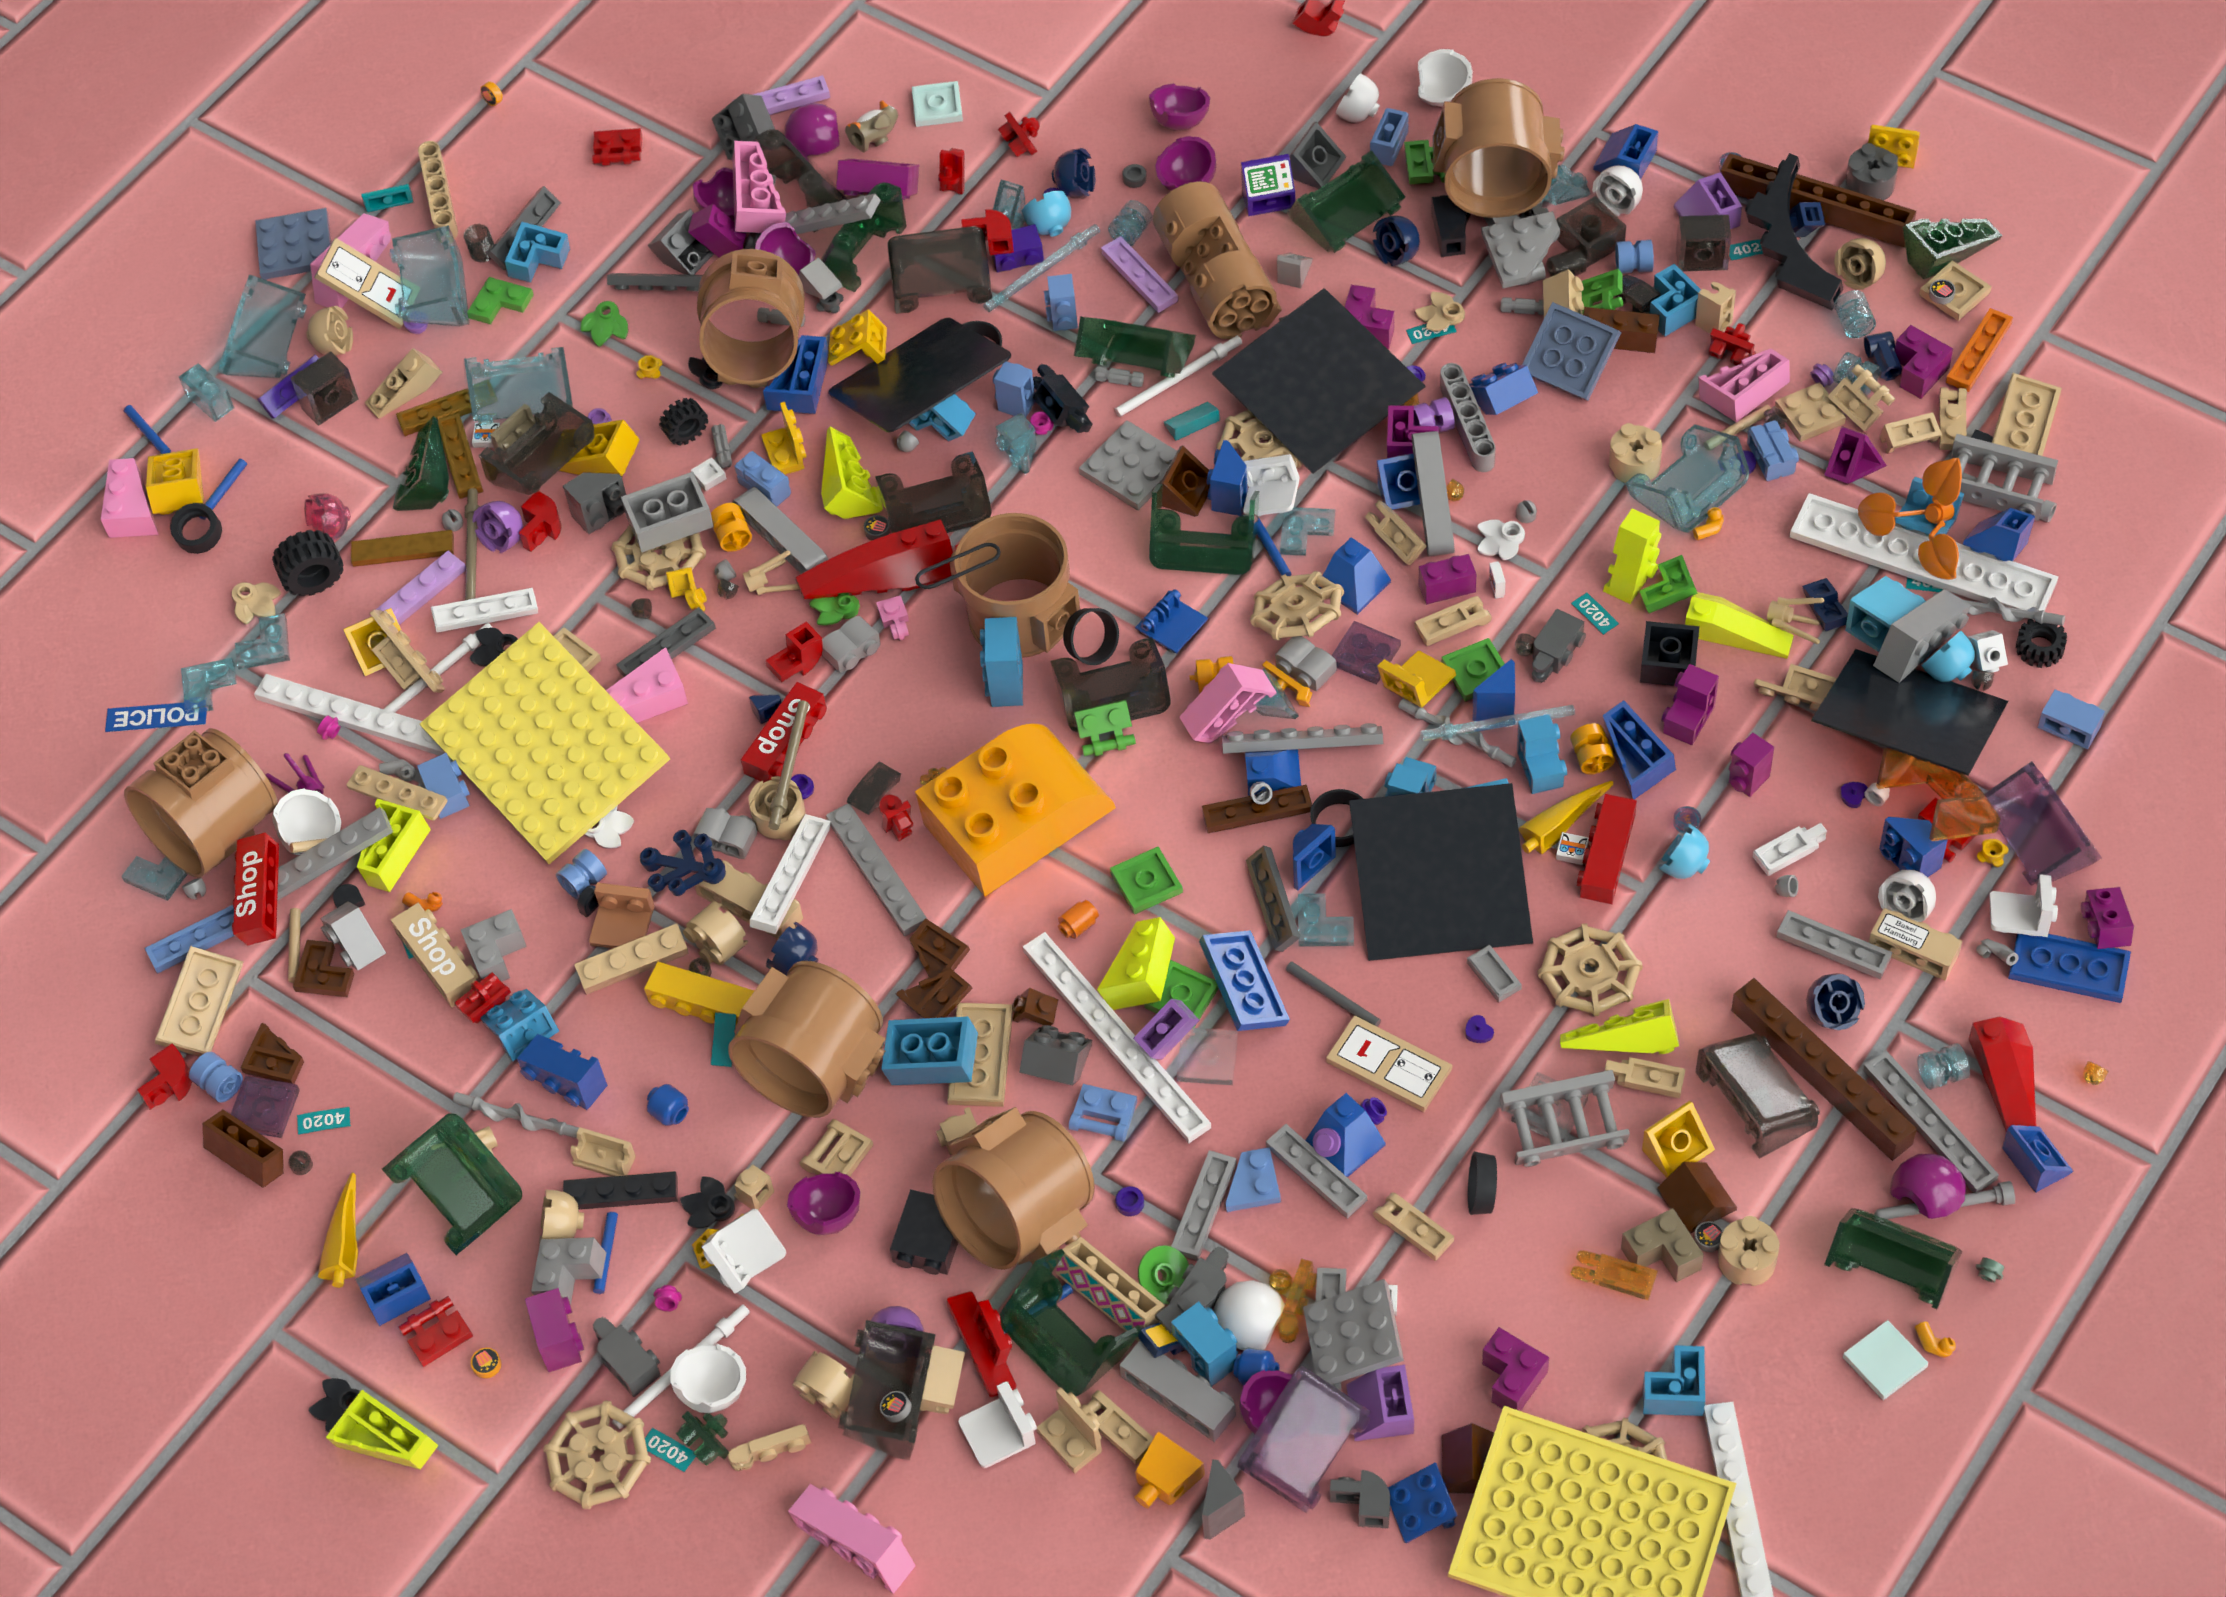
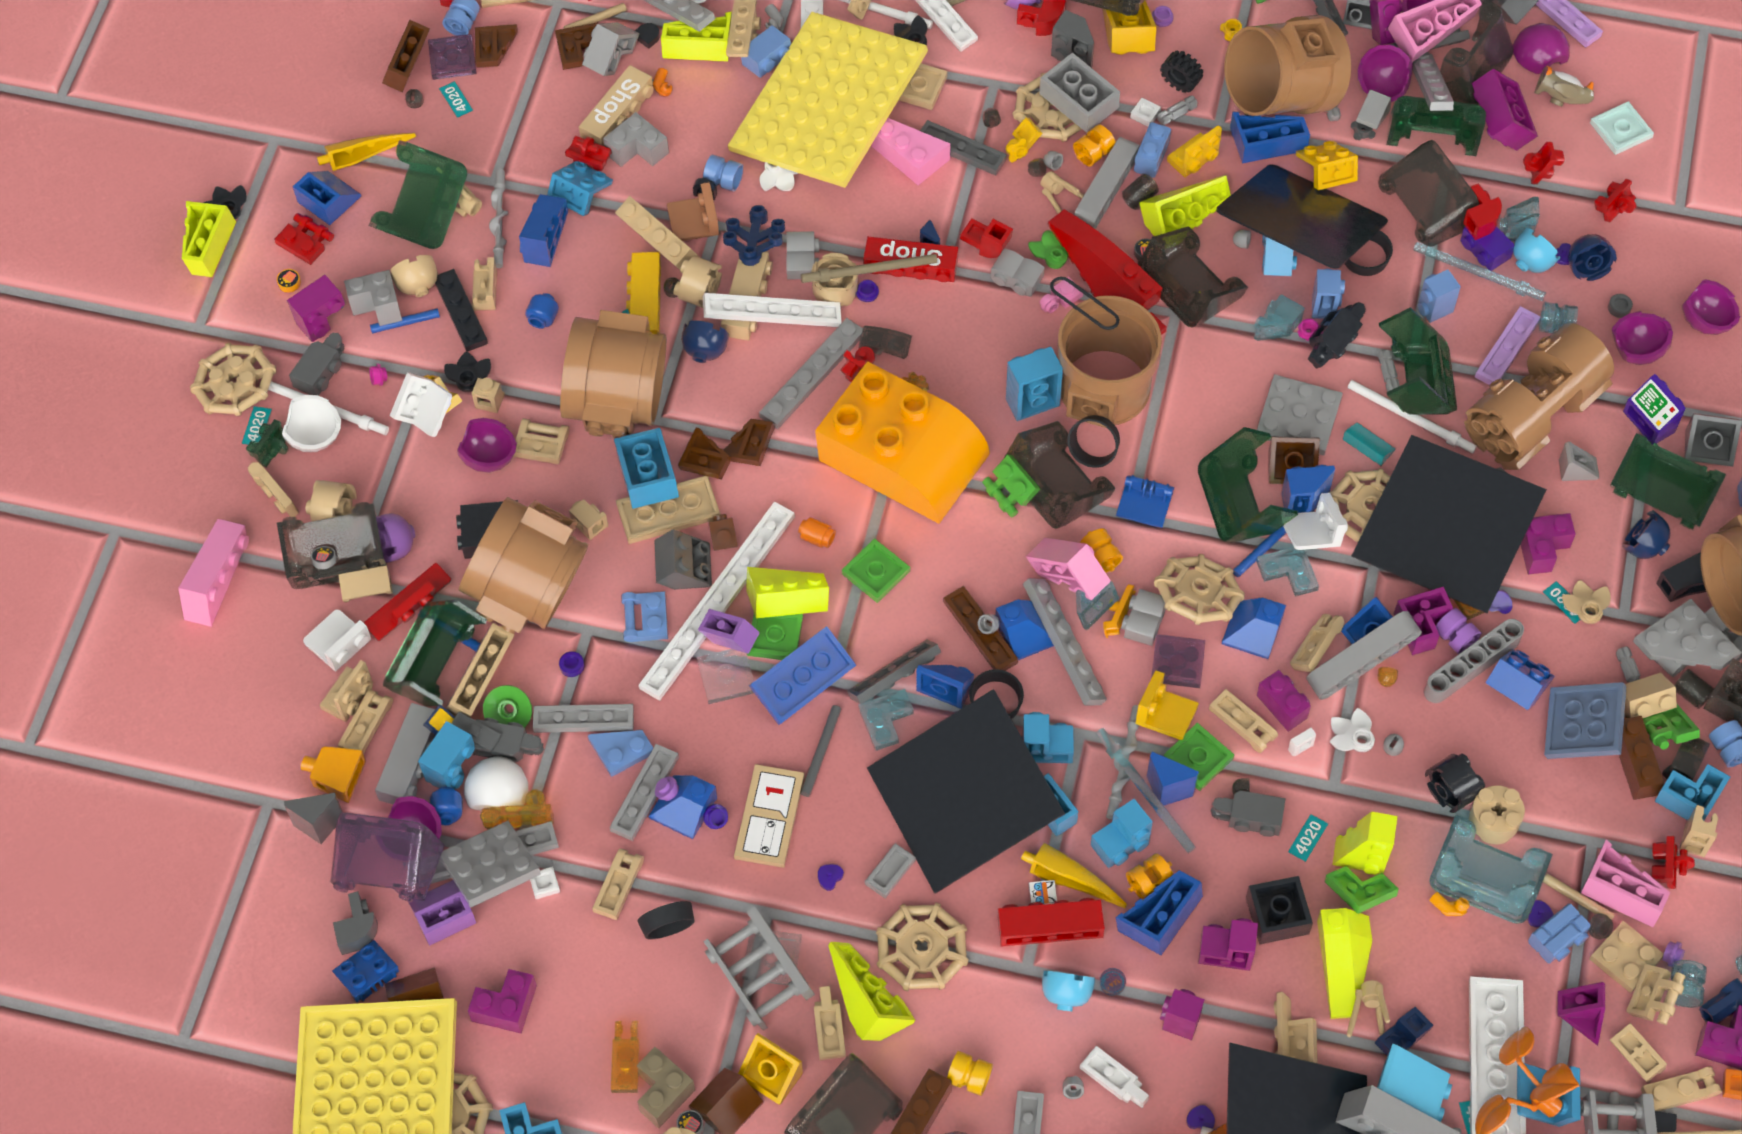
camera: 65 degrees right, 5 degrees up
none -> yellow wheel [947,1051,993,1096]
none -> clear smoke piece [1122,174,1159,210]
none -> black brick [1425,753,1485,813]

